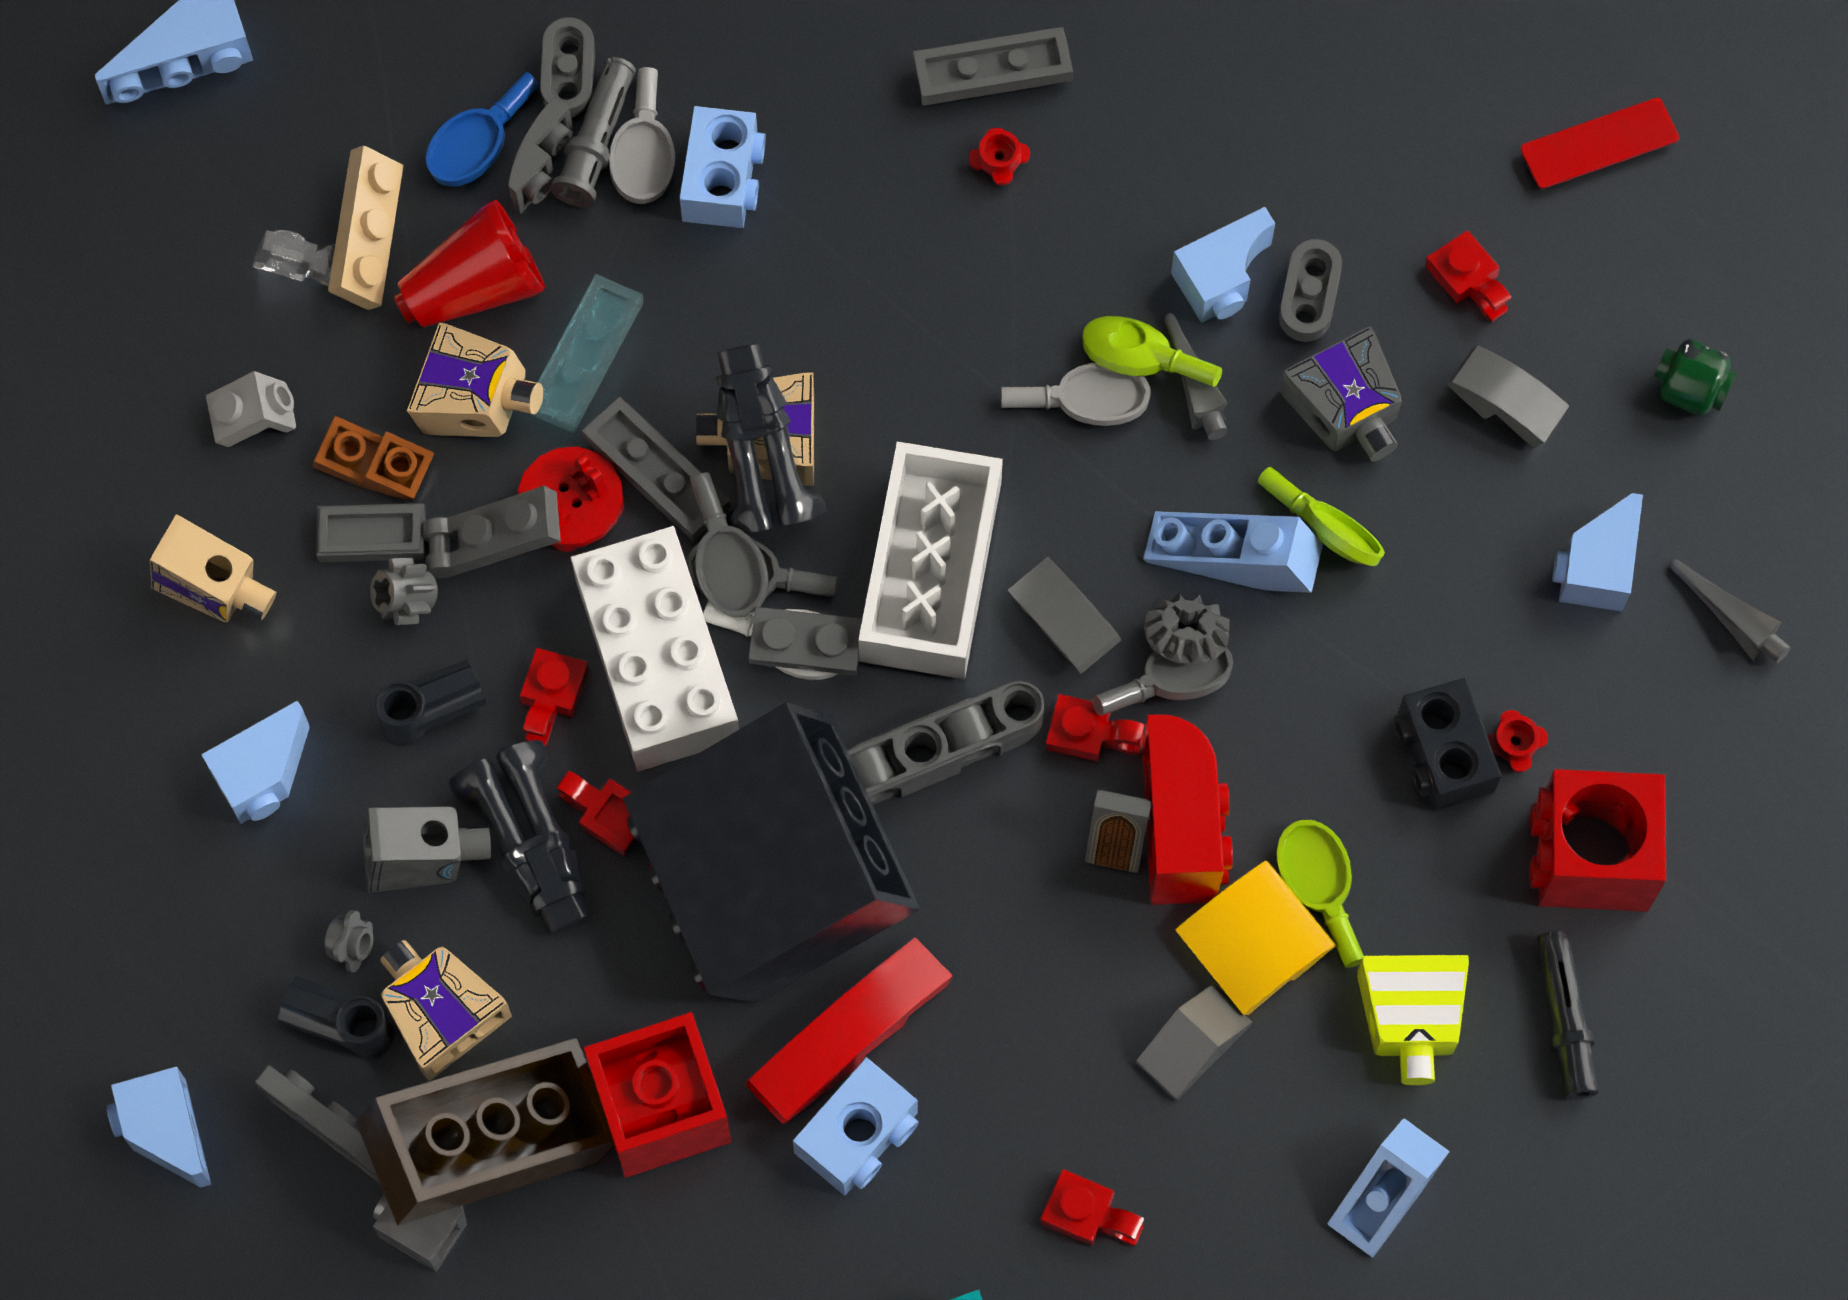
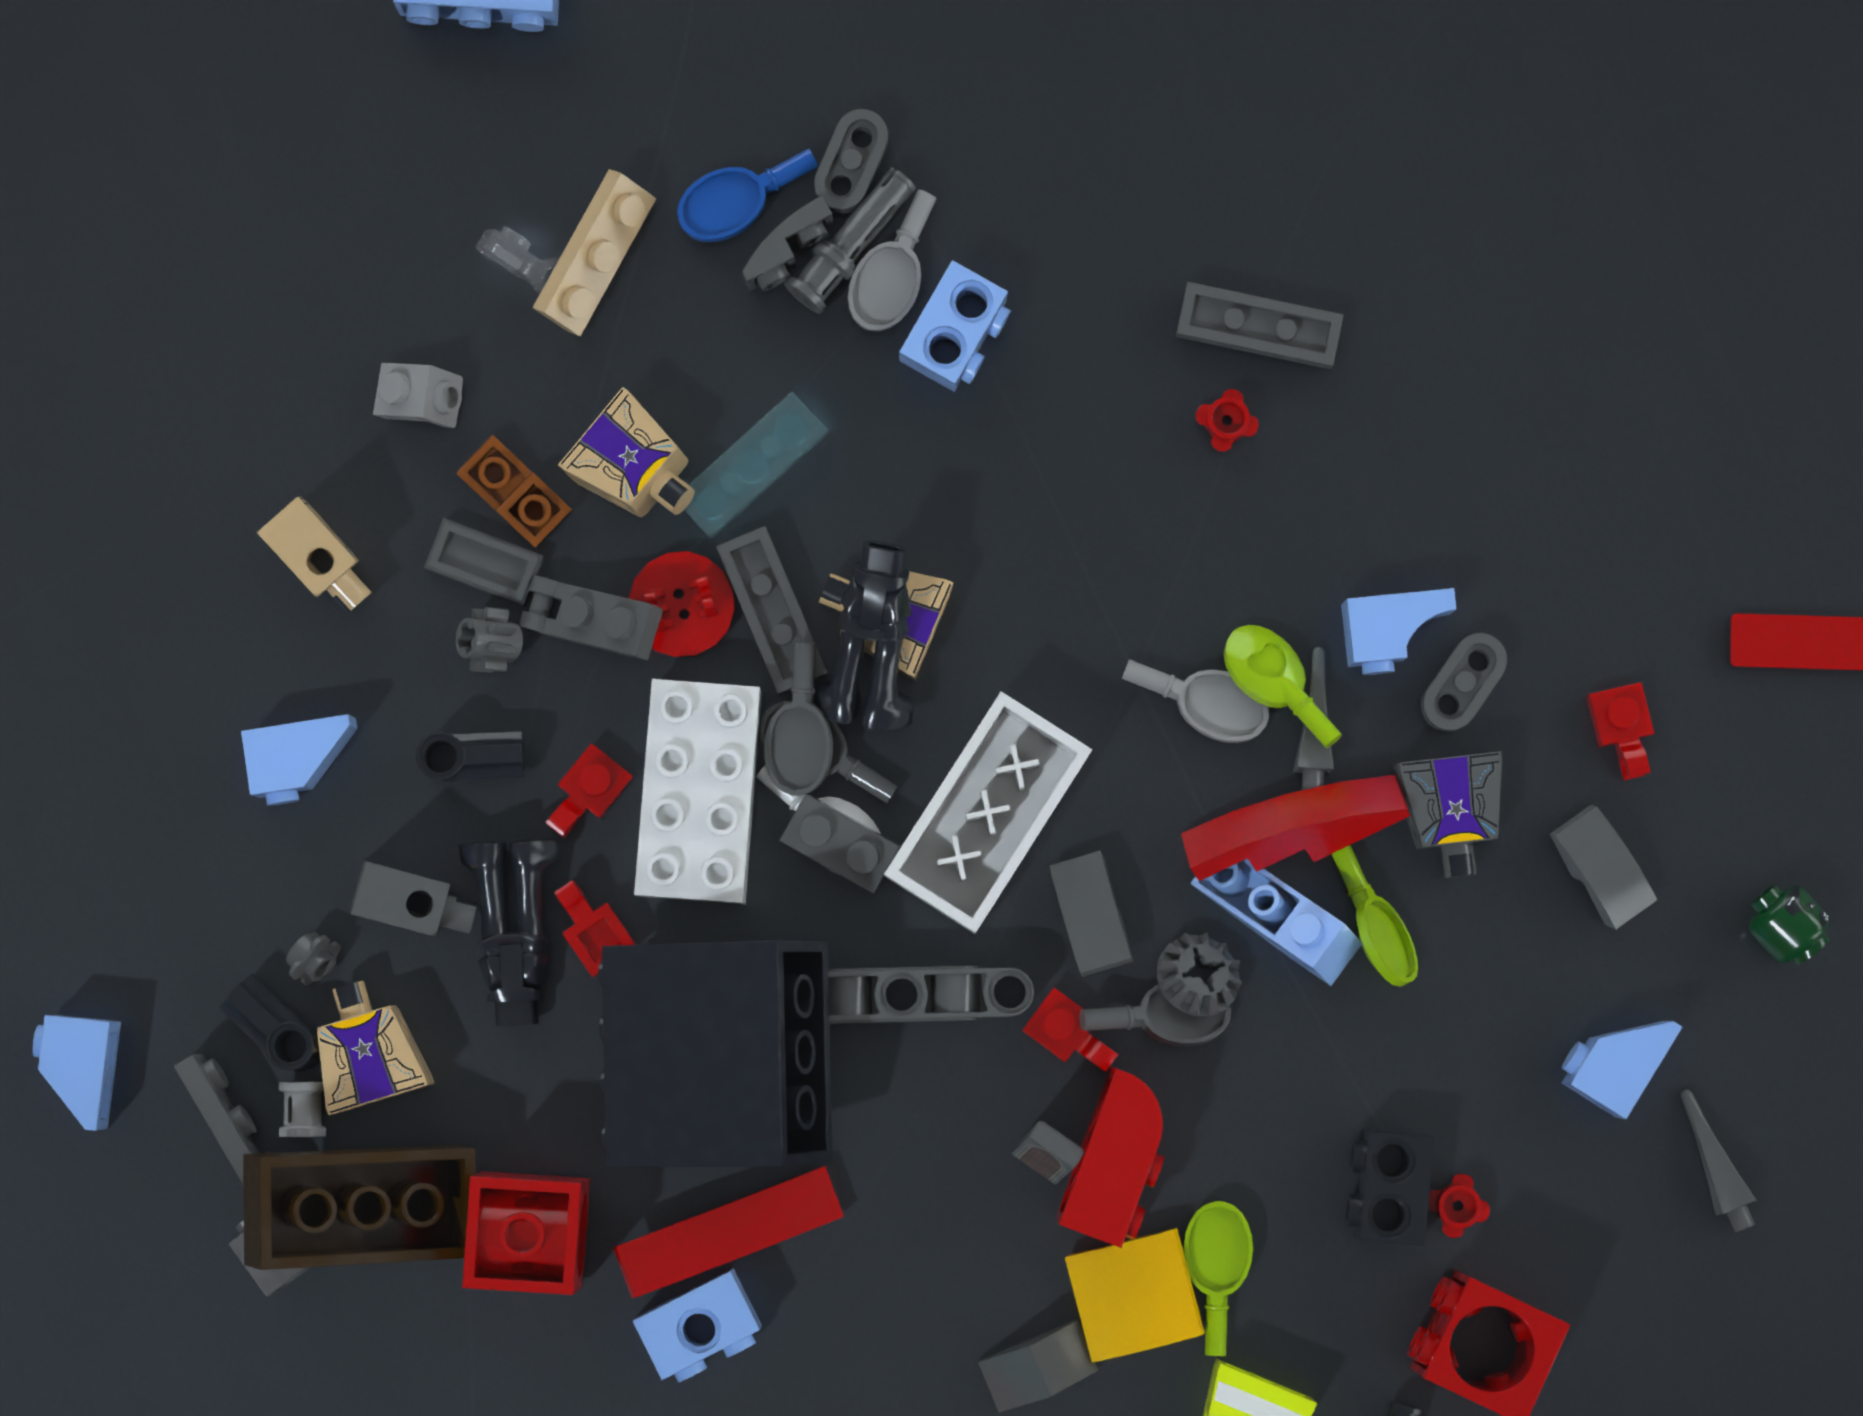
camera: 20 degrees right, 15 degrees up
red cone [394,199,546,328] -> none
none -> light grey bush [279,1081,326,1137]
none -> red slope [1181,775,1411,881]

